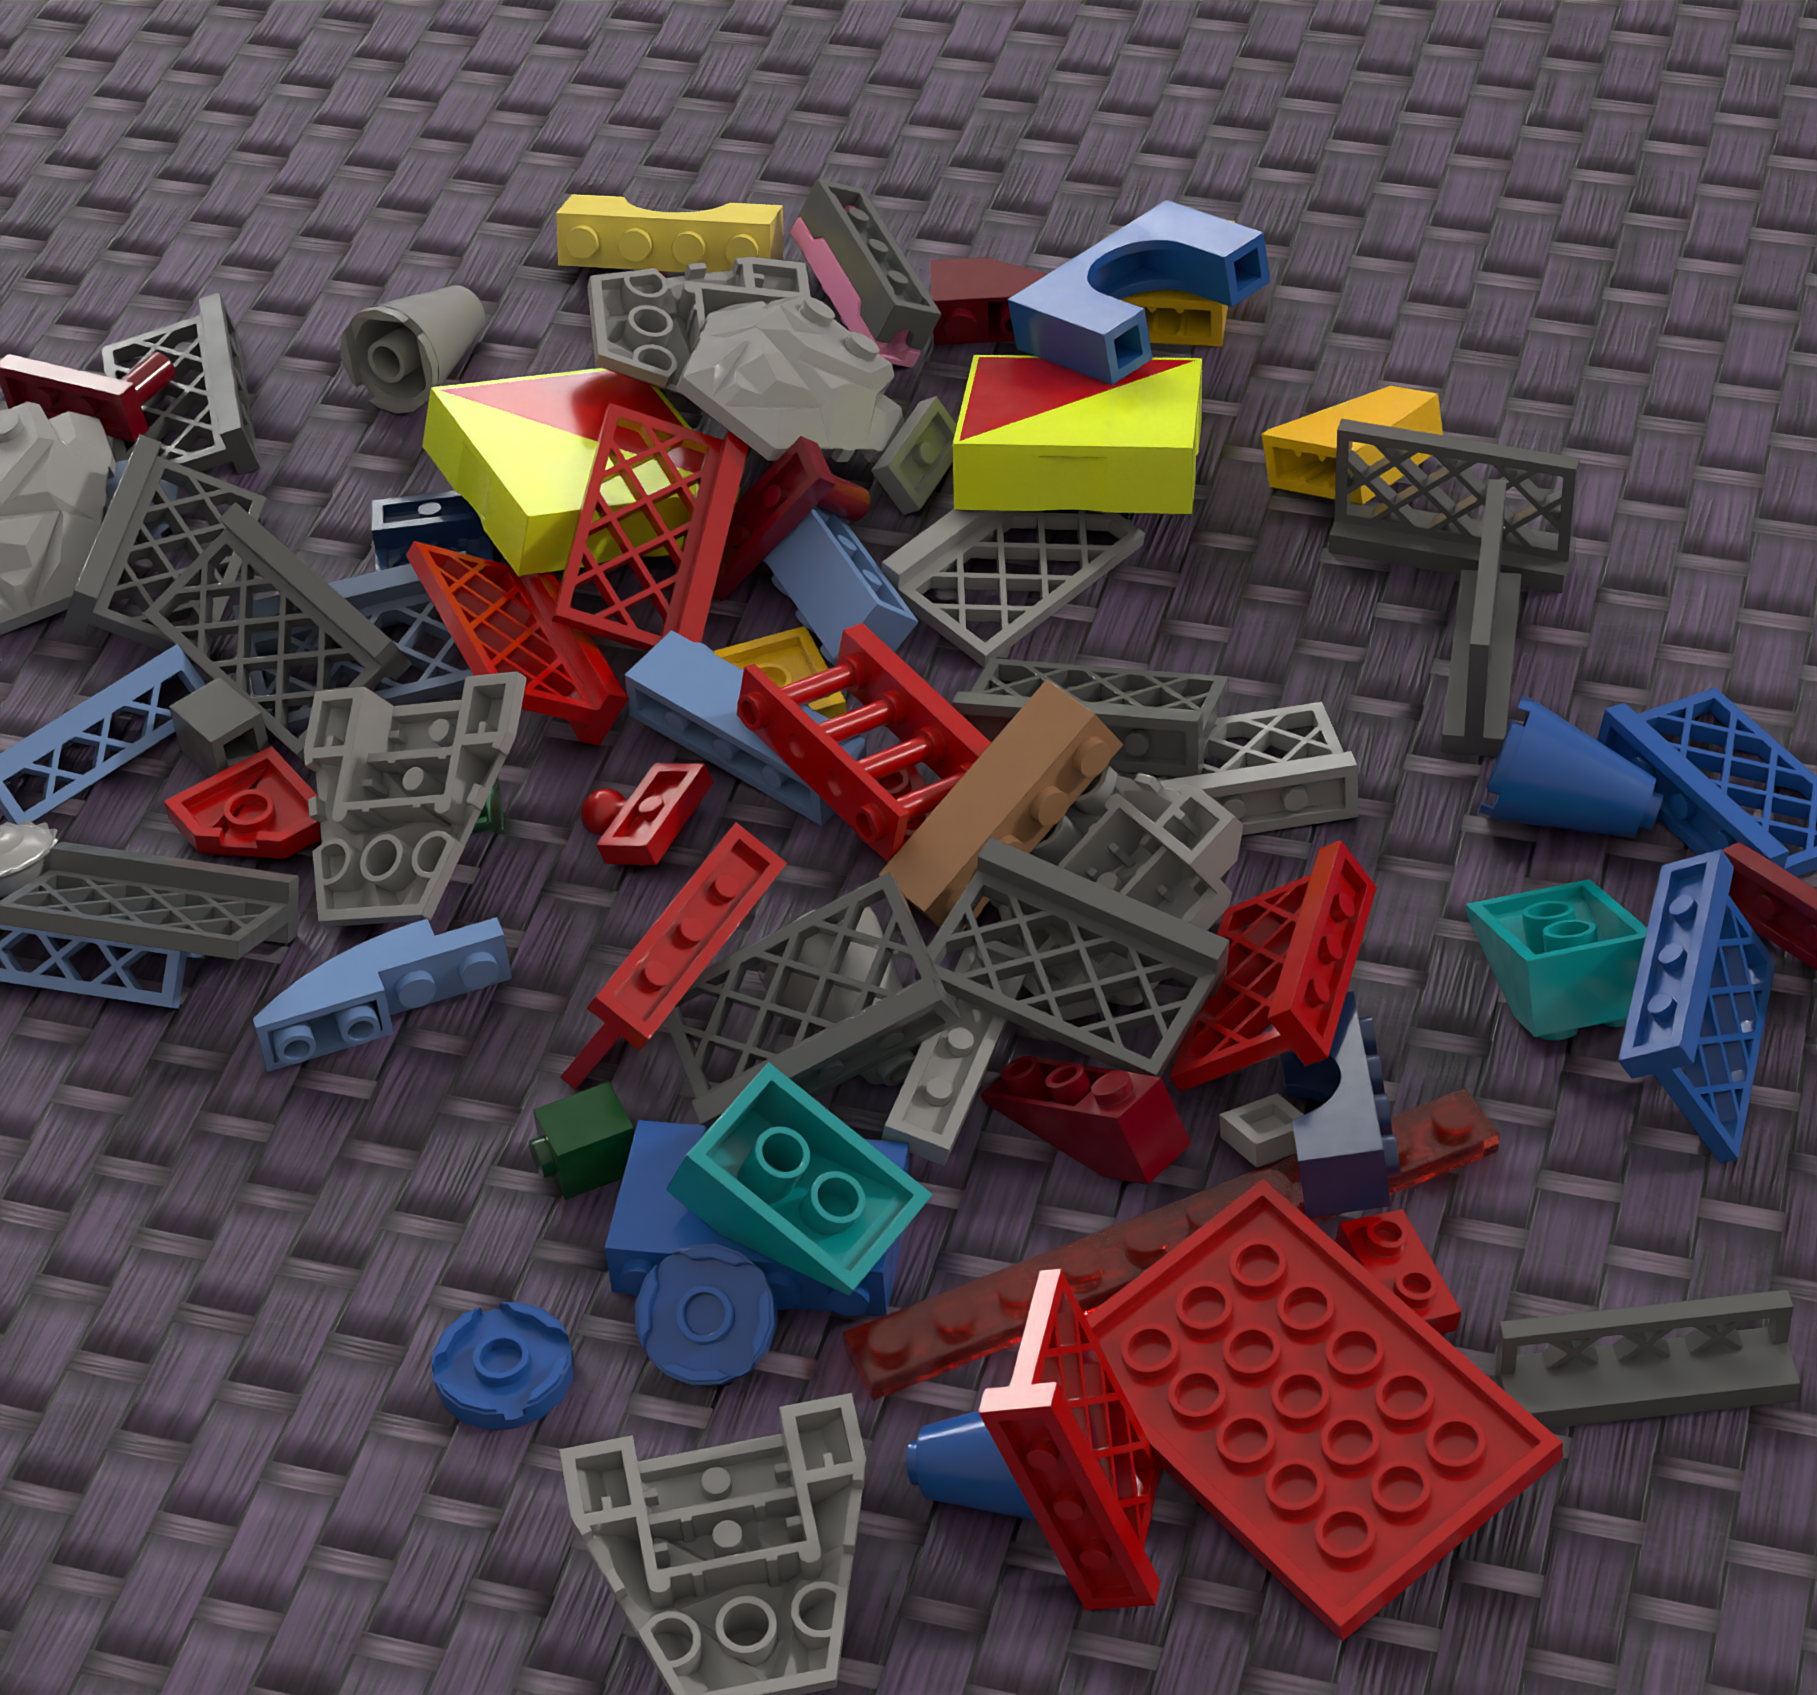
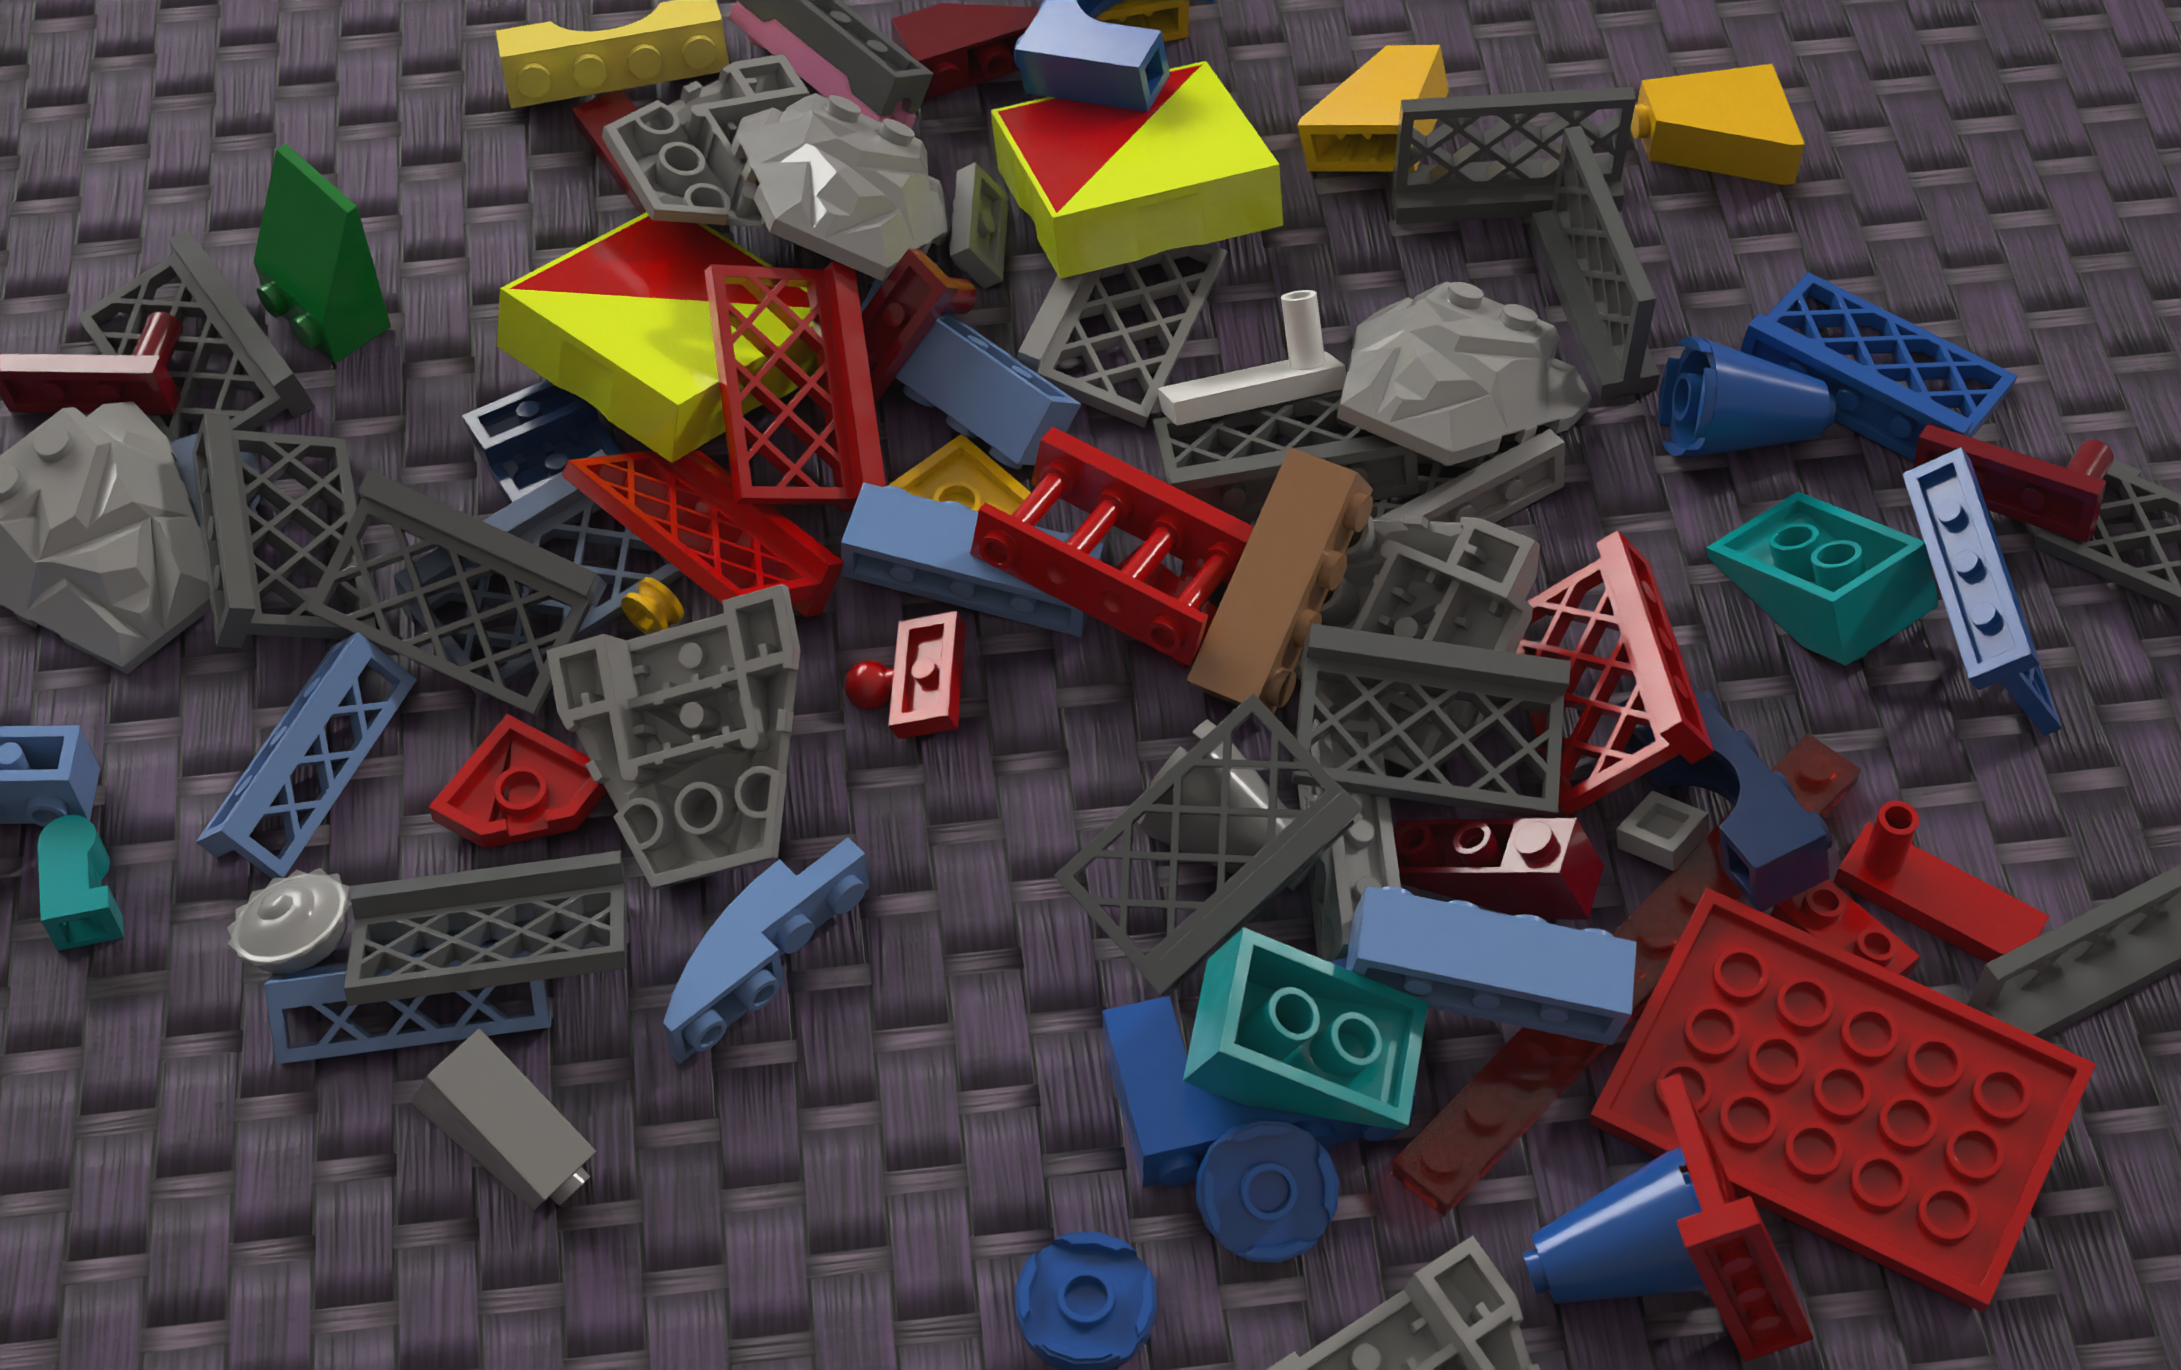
camera: 25 degrees left, 10 degrees up
dark grey brick [169,677,269,777] -> none
light grey cone [341,285,485,414] -> none
dark green brick [529,1082,635,1200] -> none
red fence [560,822,787,1090] -> none
none -> green slope [253,144,391,364]
none -> light grey slope [410,1028,596,1211]
none -> yellow bush [621,577,684,635]
none -> white piece [1157,290,1346,426]
none -> light grey wedge [1337,281,1592,466]
none -> medium blue brick [1346,886,1637,1045]
none -> yellow slope [1631,64,1805,185]
none -> red piece [1833,801,2050,963]

